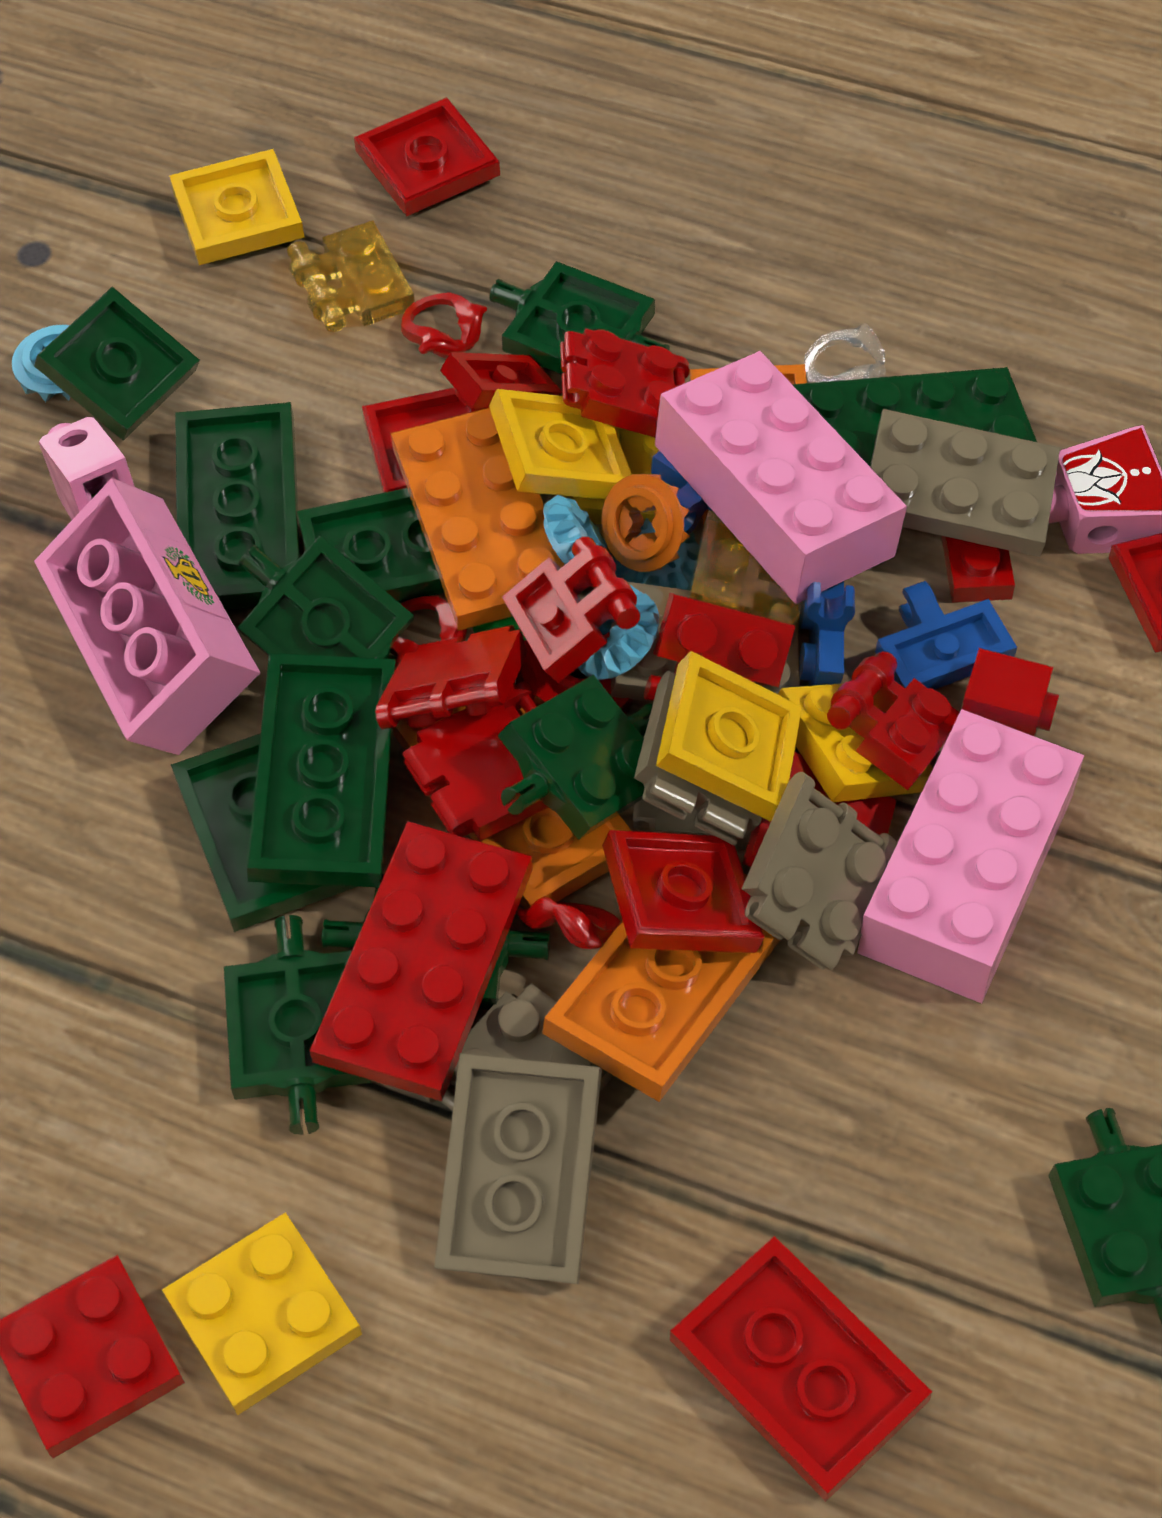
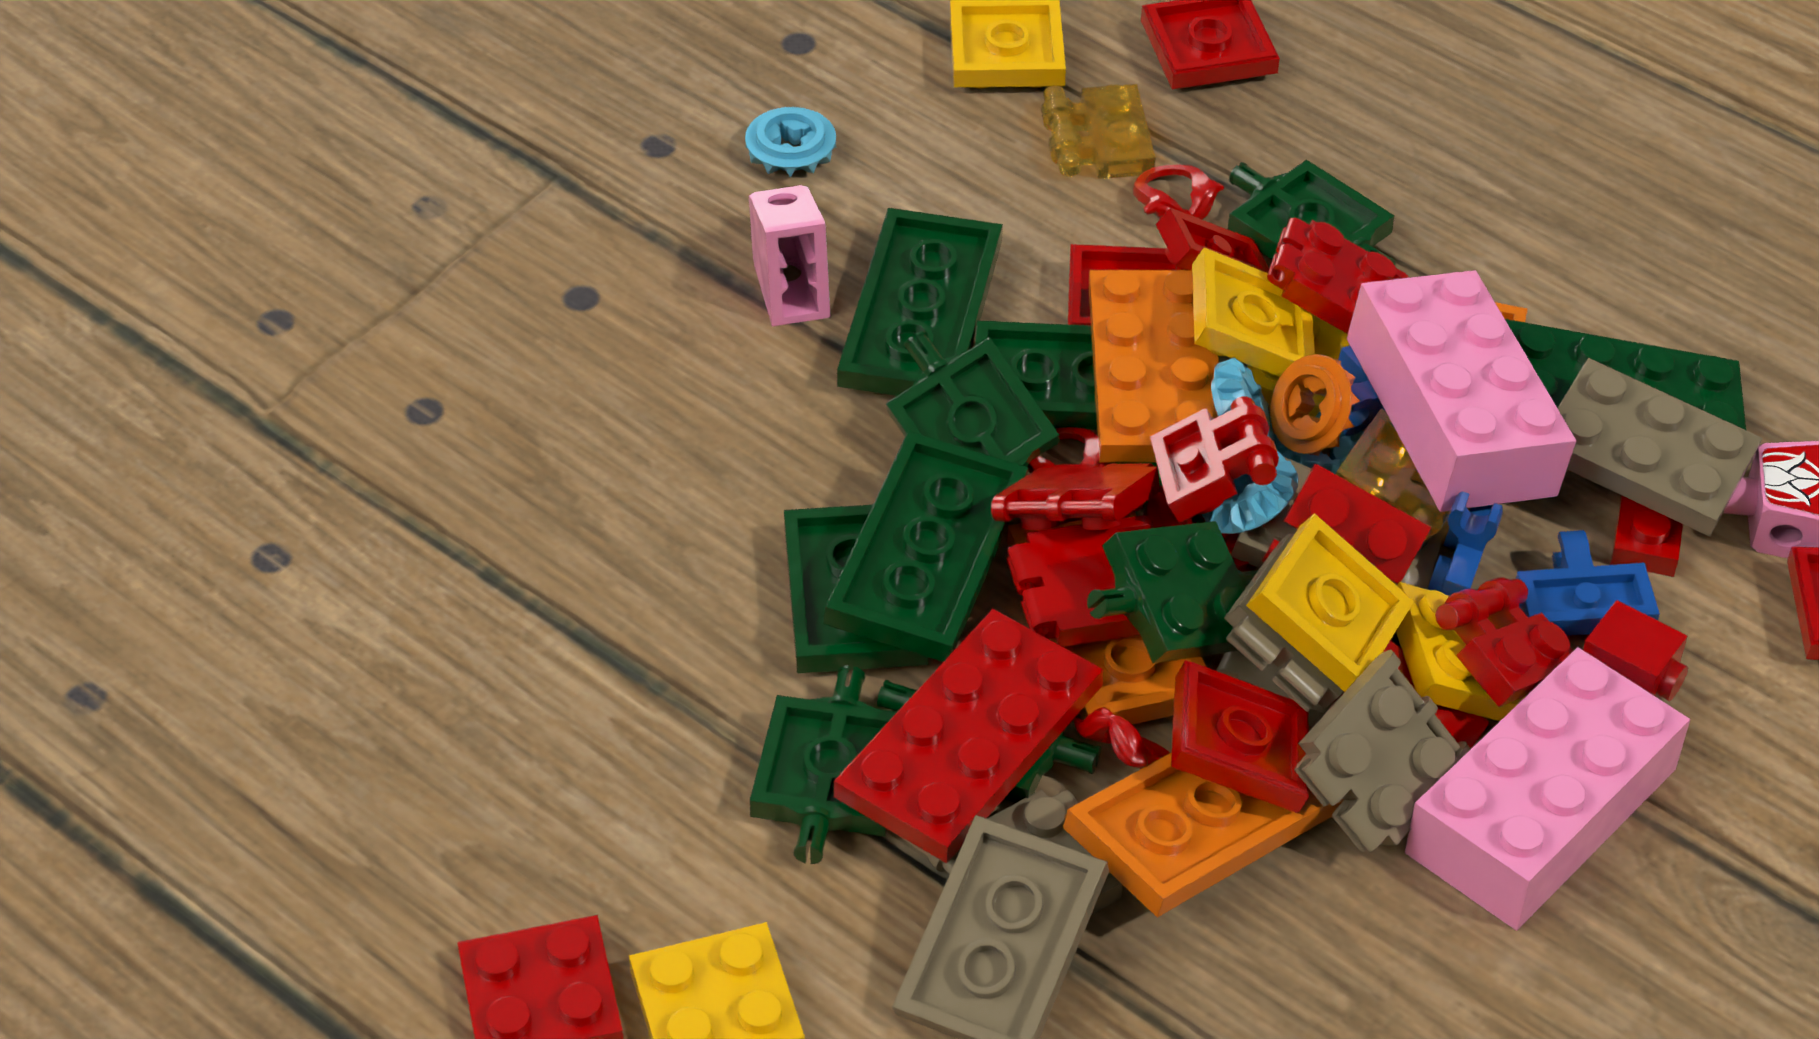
camera: 15 degrees right, 10 degrees down
dark green plate [34,286,200,441] -> none
bright pink brick [34,478,260,755] -> none
clear piece [803,323,887,383] -> none

